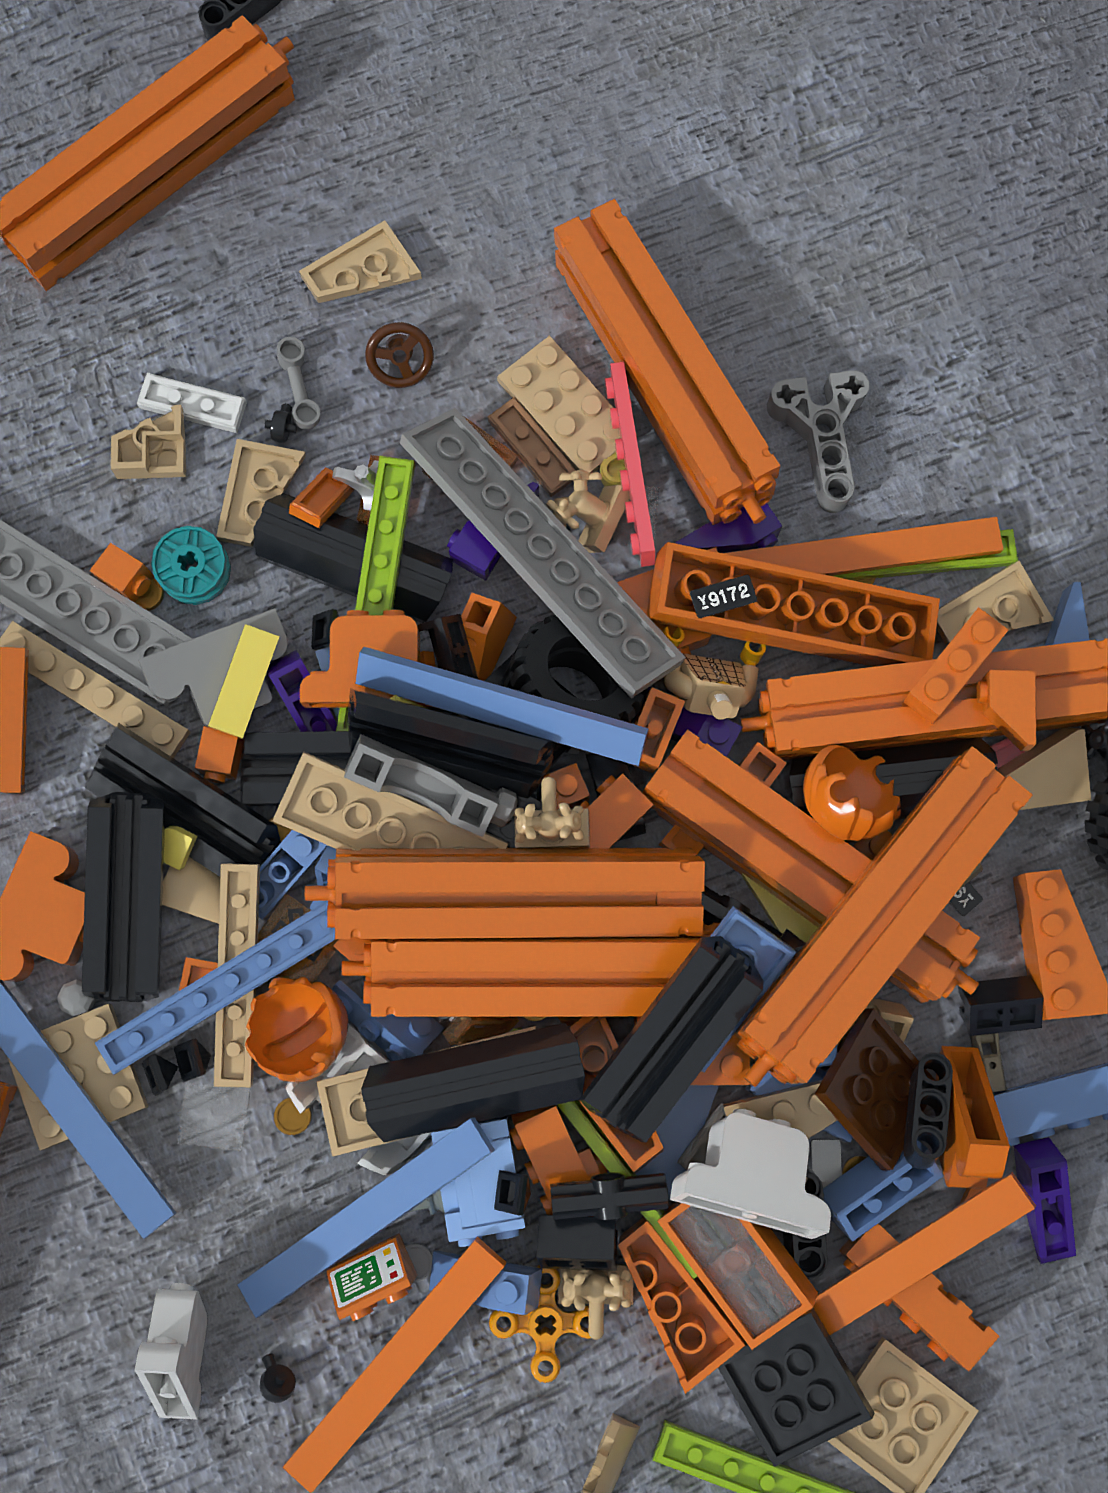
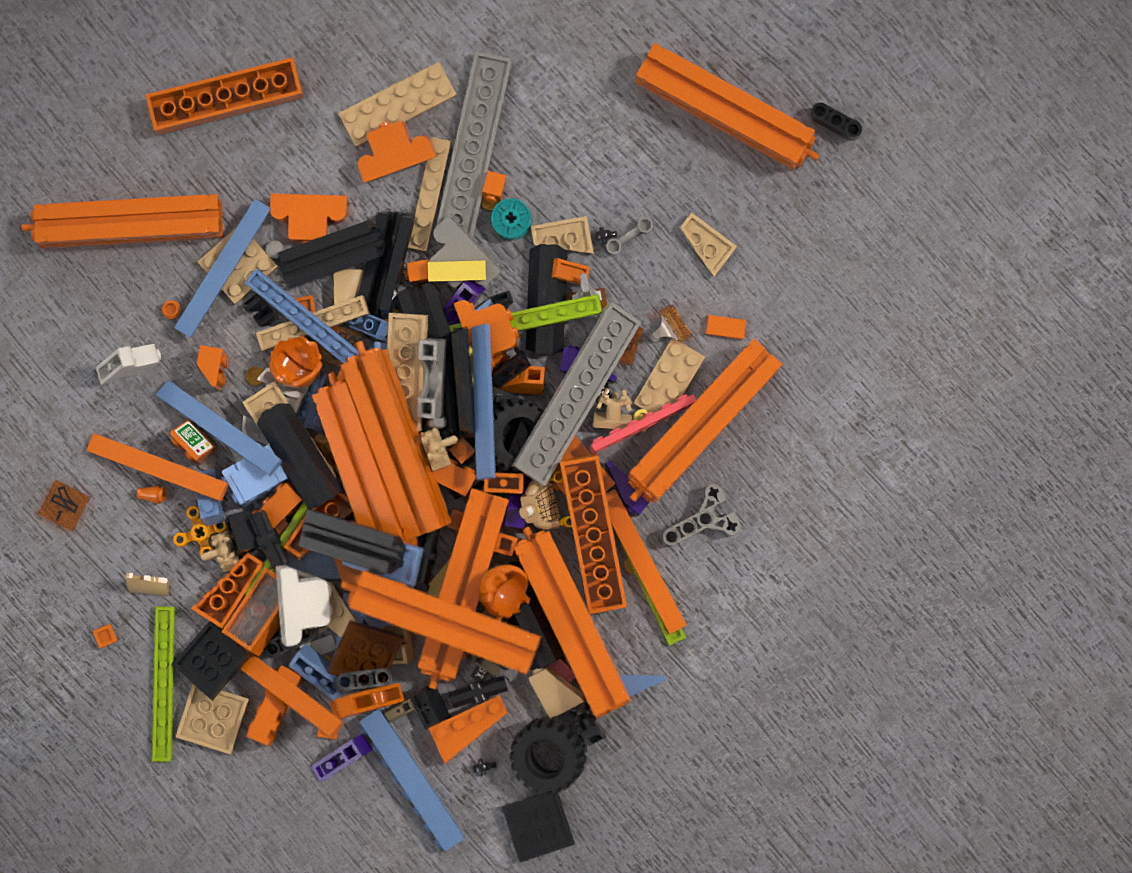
camera: 80 degrees right, 5 degrees up
tan slope [111,405,186,479] -> none
white tile [137,373,247,433] -> none
light yellow tile [164,826,197,870] -> none
black piece [259,1353,296,1403] -> none
reddish brown piece [365,322,434,388] -> none
medium nougat tile [488,397,576,497] -> none
black slope [494,1170,531,1216] -> none
black sticker [690,575,757,618] -> none
orange brick [903,607,1009,724] -> none
tan wing [936,561,1054,644] -> none
orange slope [977,670,1036,751] -> none
none -> orange cone [137,485,167,504]
none -> orange plate [162,300,181,319]
none -> orange slope [197,345,230,391]
none -> black piece [448,675,508,708]
none -> clear orange piece [651,305,693,342]
none -> orange tile [706,315,746,340]

